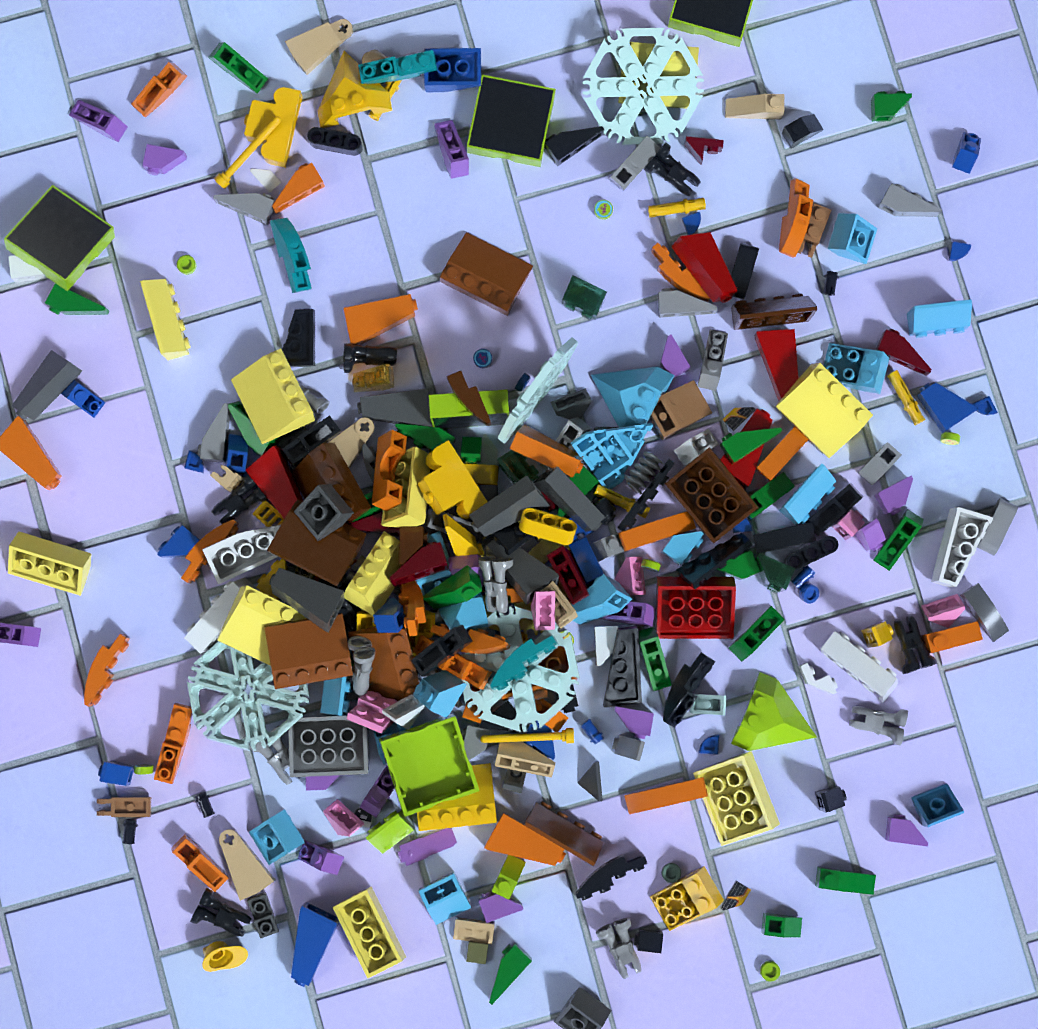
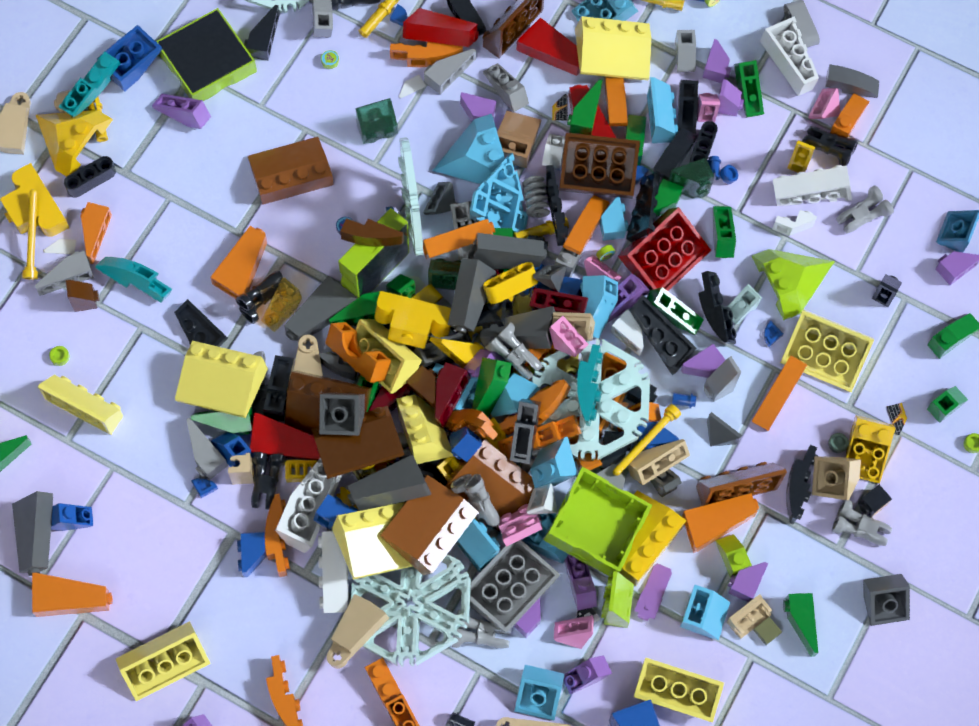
camera: 50 degrees left, 15 degrees down
none -> reddish brown slope [66,280,100,312]
none -> blue slope [313,494,359,530]
none -> tan piece [326,594,389,669]
none -> white sticker [399,75,426,98]
none -> dark grey slope [533,265,566,292]
none -> tan slope [812,456,861,500]

